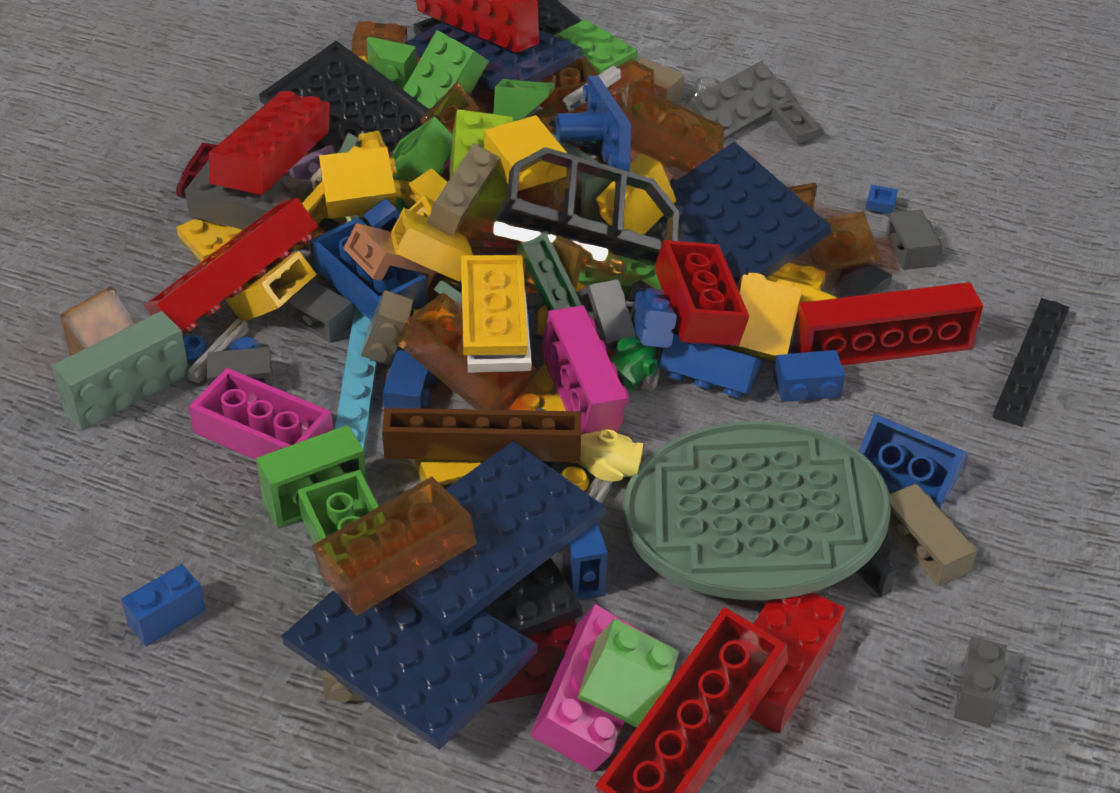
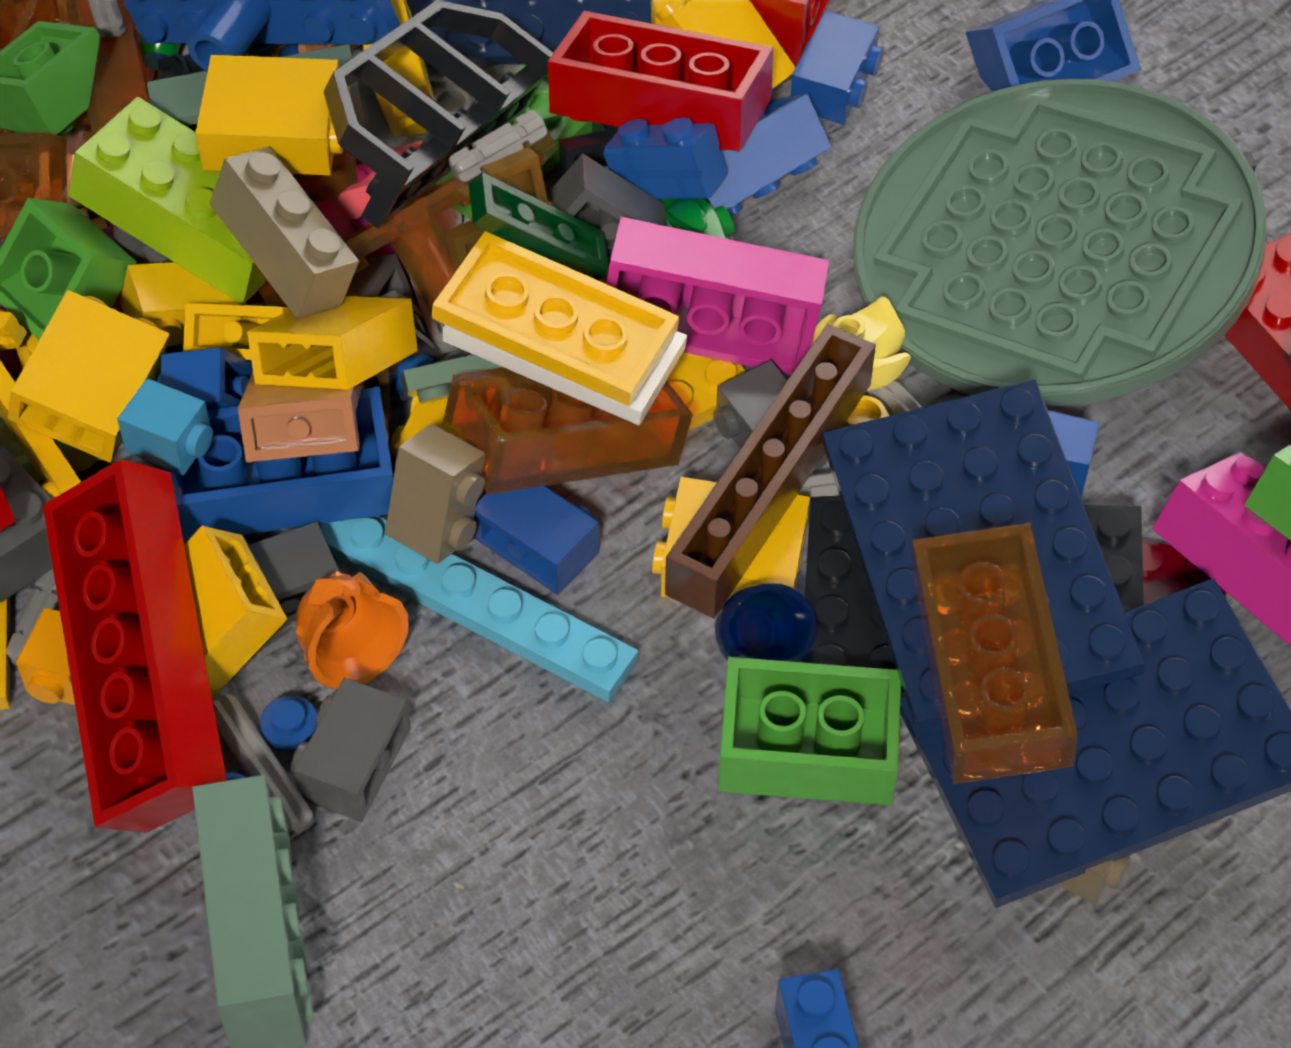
camera: 60 degrees left, 10 degrees up
clear orange slope [60,286,136,356] -> none
dark pink brick [189,368,333,460] -> none
bright green brick [256,425,367,529] -> none
dark tan brick [888,484,977,587] -> none
none -> dark azure brick [117,378,213,476]
none -> orange helmet [295,571,409,689]
none -> light grey axle [448,110,547,183]
none -> clear blue hat [714,582,817,662]

